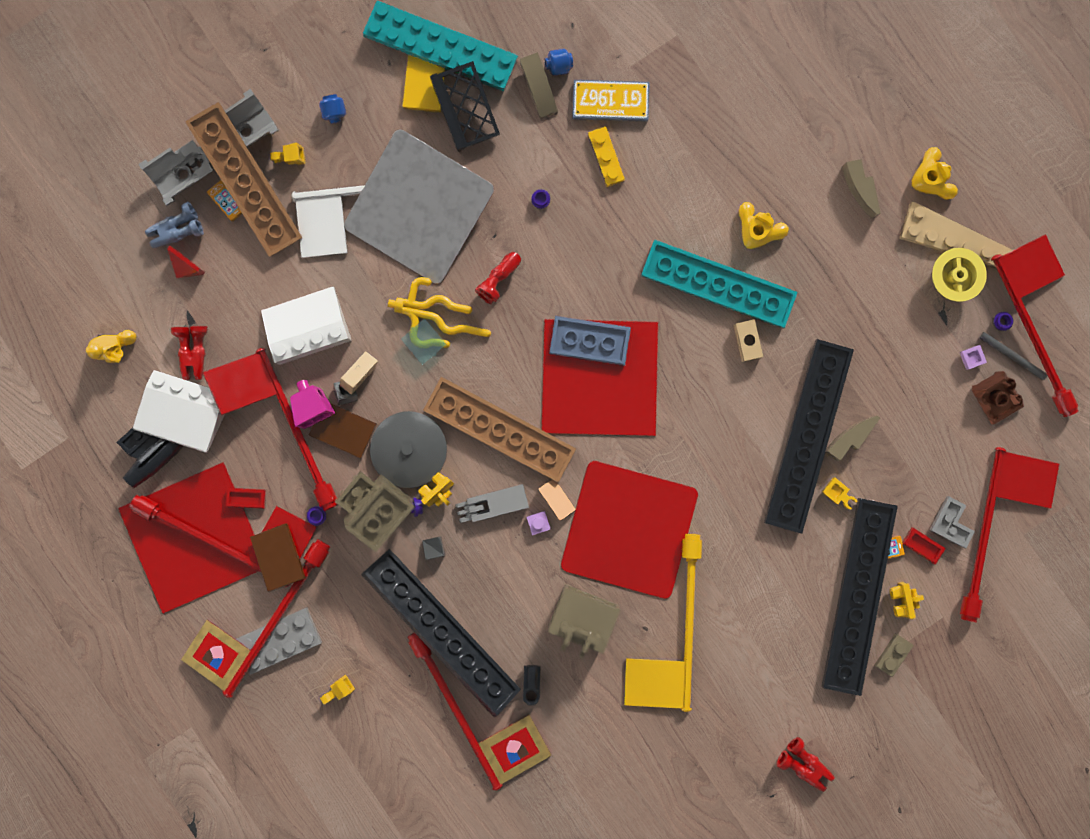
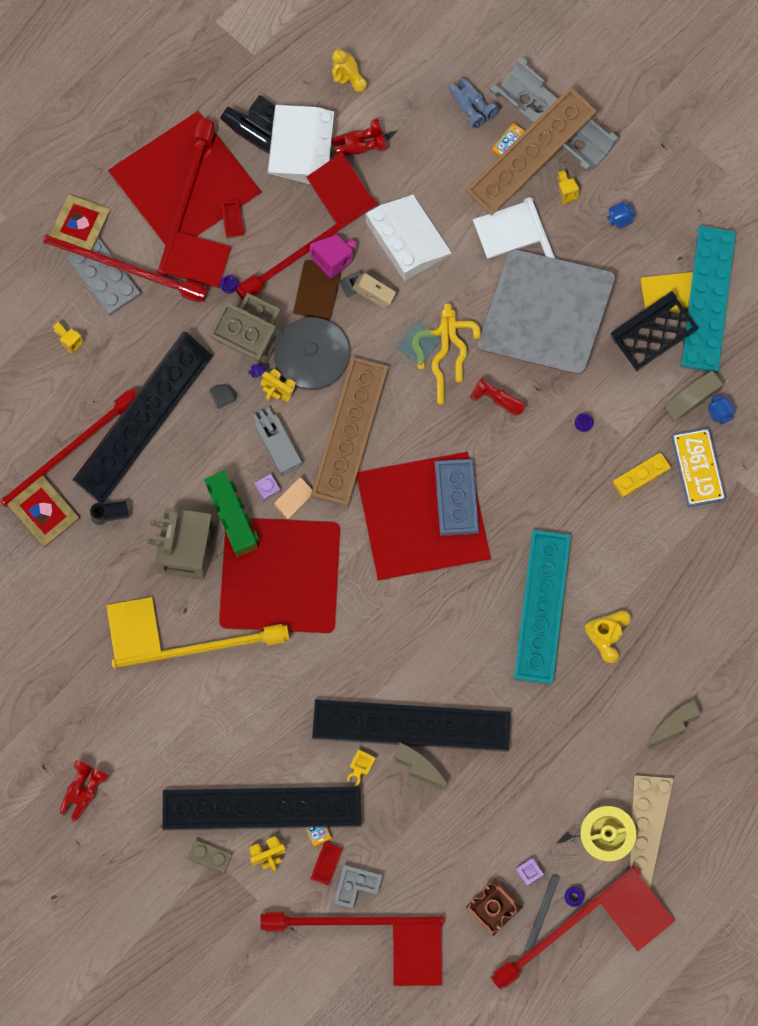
camera: 75 degrees right, 15 degrees down
red slope [167,246,205,278] -> none
reddish brown tile [250,523,306,592] -> none
tan piece [733,319,763,362] -> none
yellow head [911,147,958,200] -> none
none -> green wedge [203,470,259,557]

